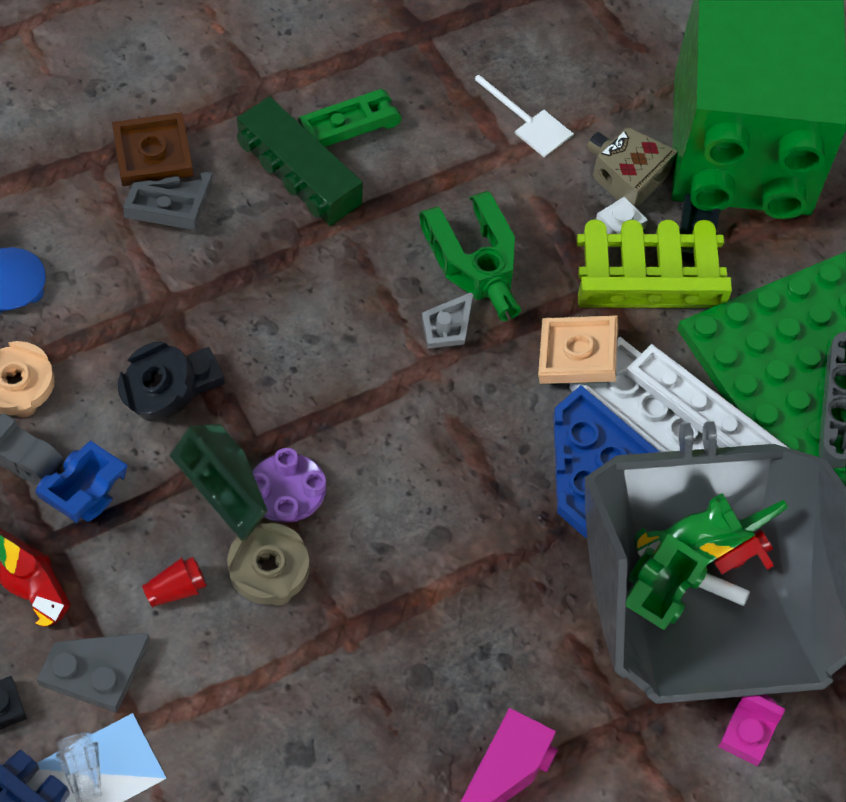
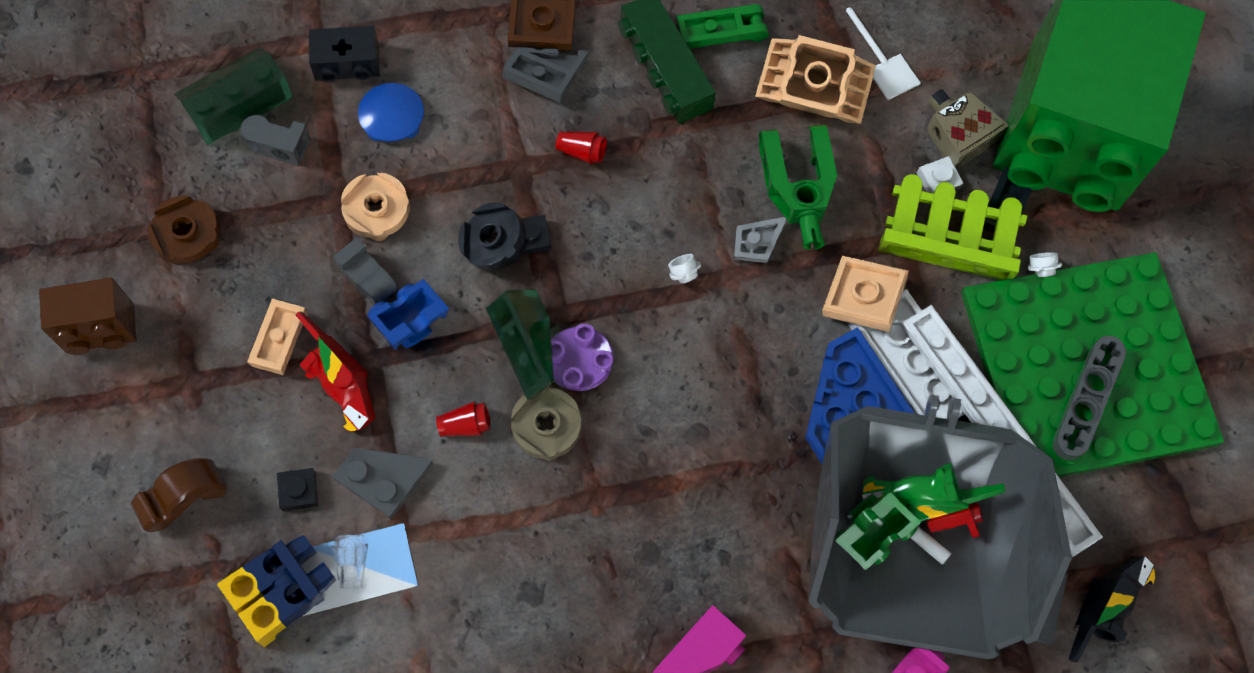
camera: 15 degrees right, 10 degrees up
none -> red cone [556,131,607,165]
none -> white plate [668,254,701,283]
none -> light nougat slope [755,35,876,124]
none -> white plate [1028,252,1062,277]

